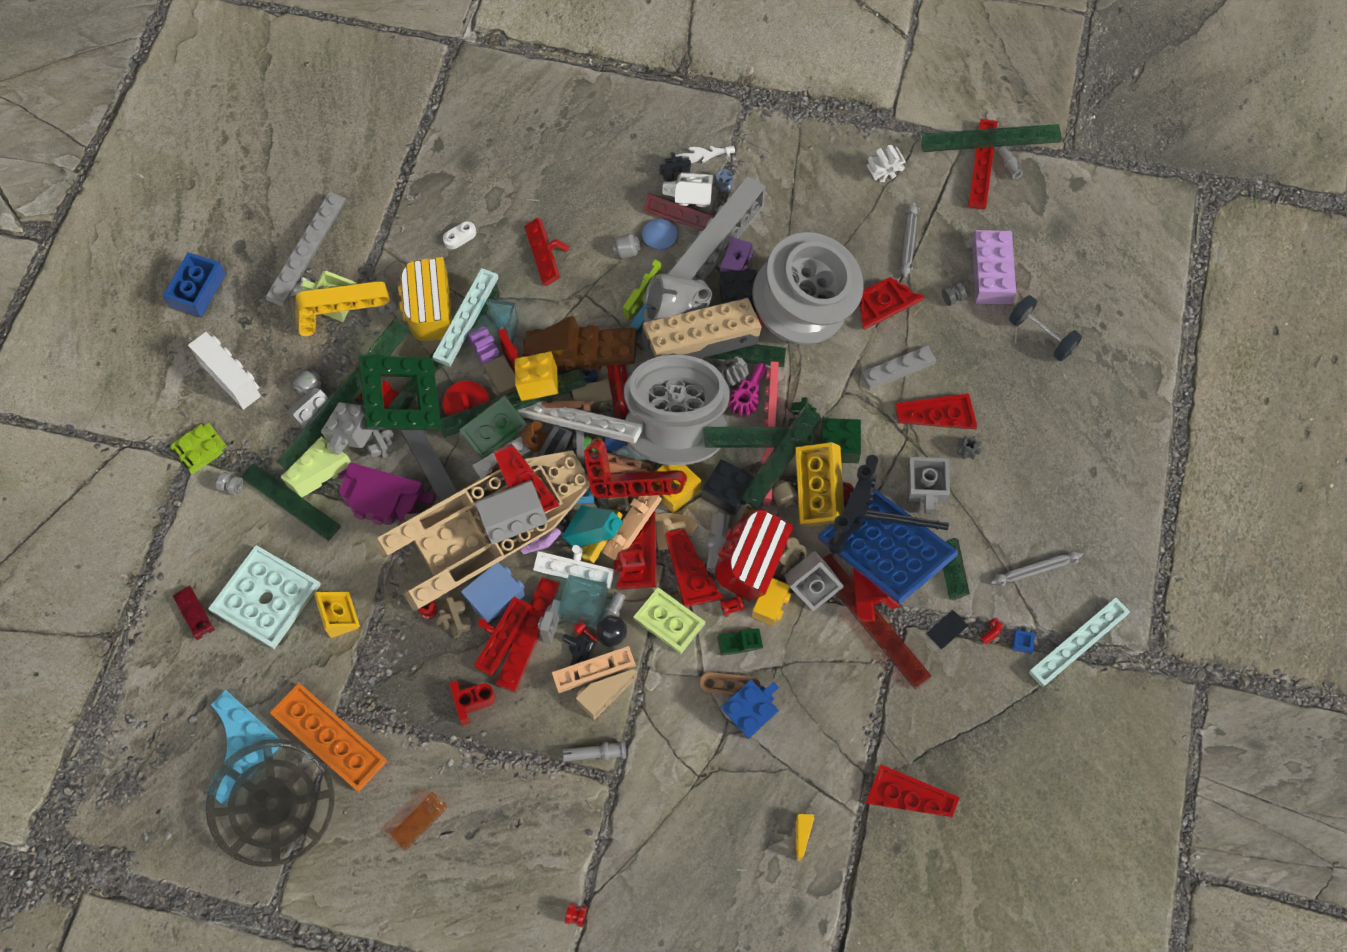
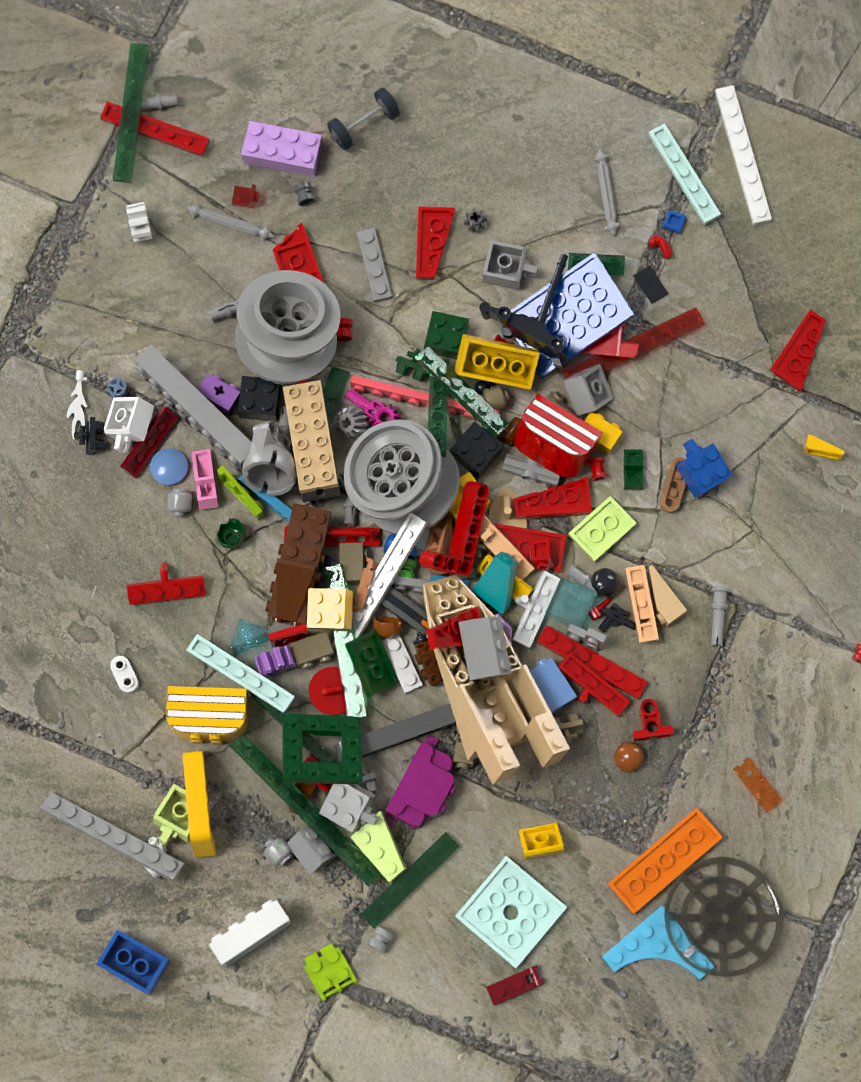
camera: 80 degrees left, 10 degrees up
none -> bright pink slope [191,449,219,510]
none -> dark green hair [217,518,246,549]
none -> clear red bracket [232,184,260,208]
none -> red wheel [336,318,353,342]
none -> dark orange hair [614,742,644,772]
none -> white plate [715,85,772,226]

